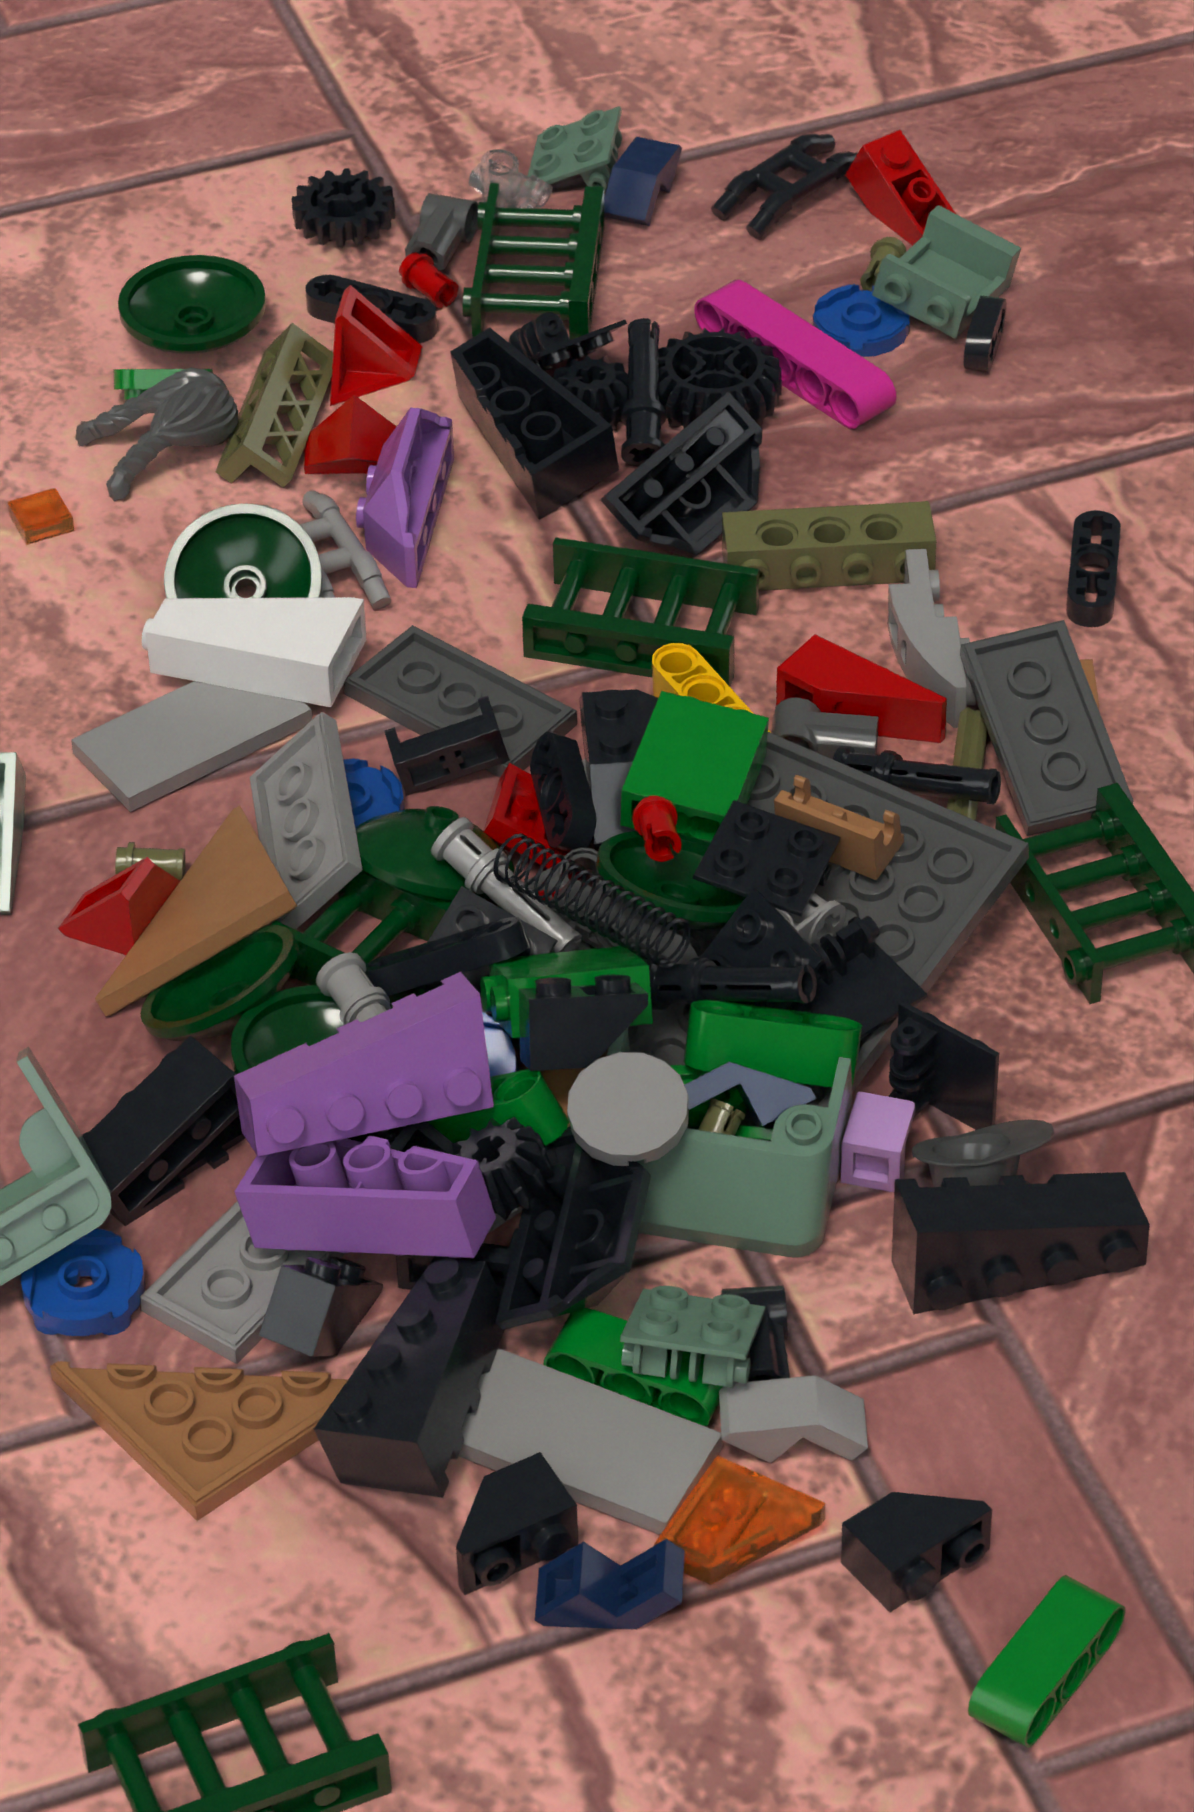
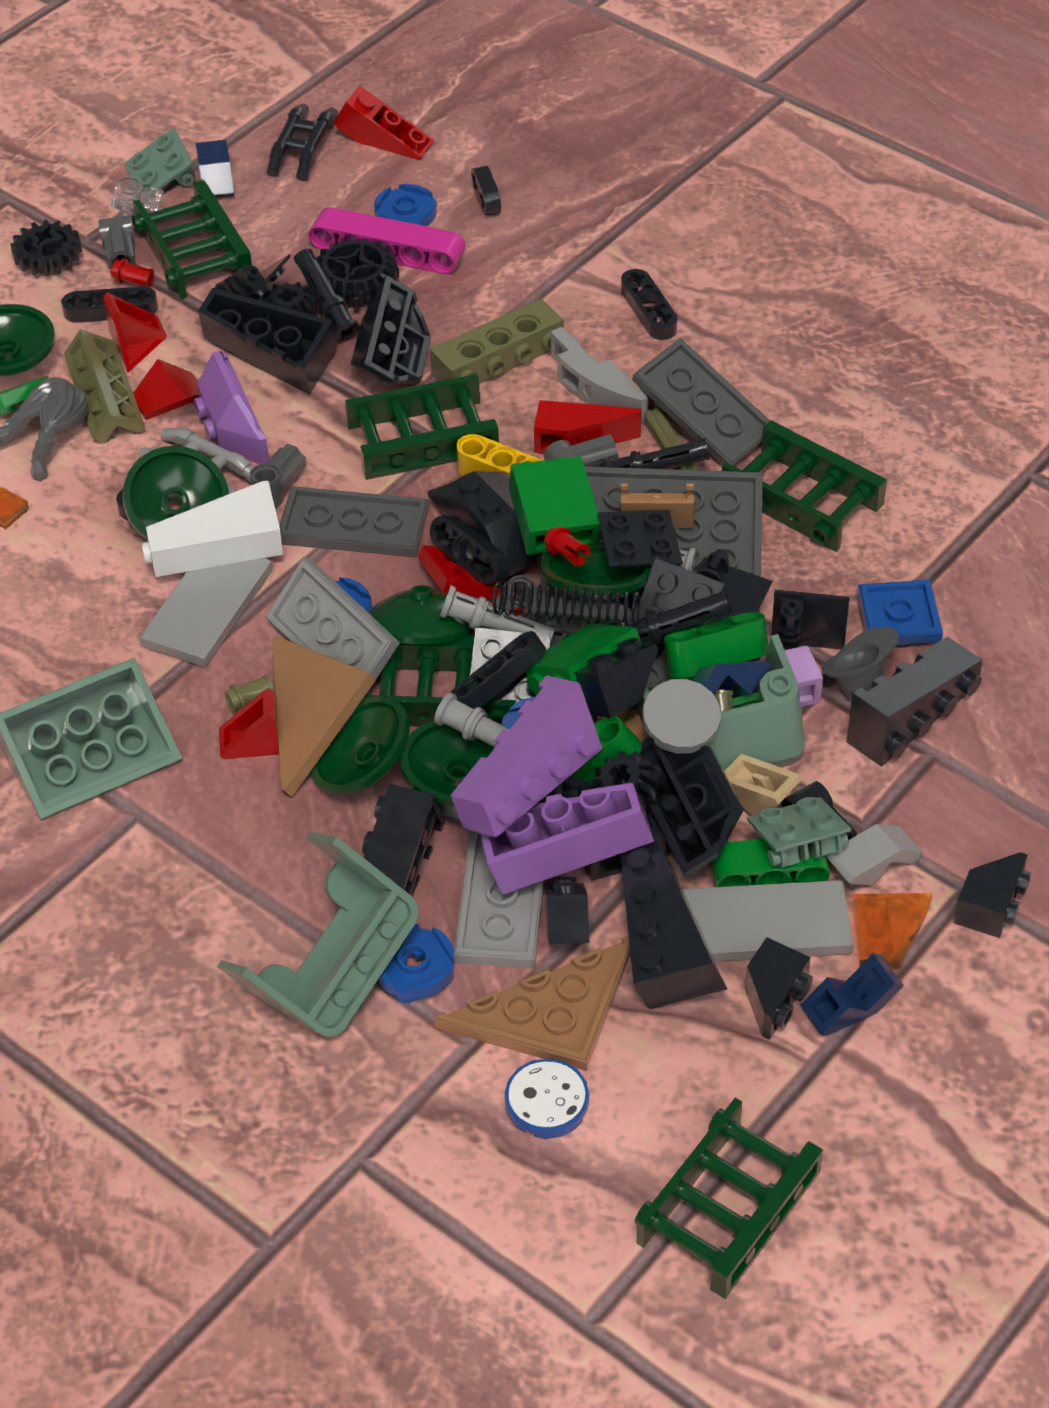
camera: 30 degrees left, 5 degrees up
black hinge [384,696,510,796] -> none
olive pin [860,237,906,291] -> none
sand green panel [872,205,1021,339] -> none
none -> dark grey piece [250,444,306,508]
none -> white tile [504,1058,589,1139]
none -> tan slope [724,754,802,816]
none -> blue plate [857,580,943,645]

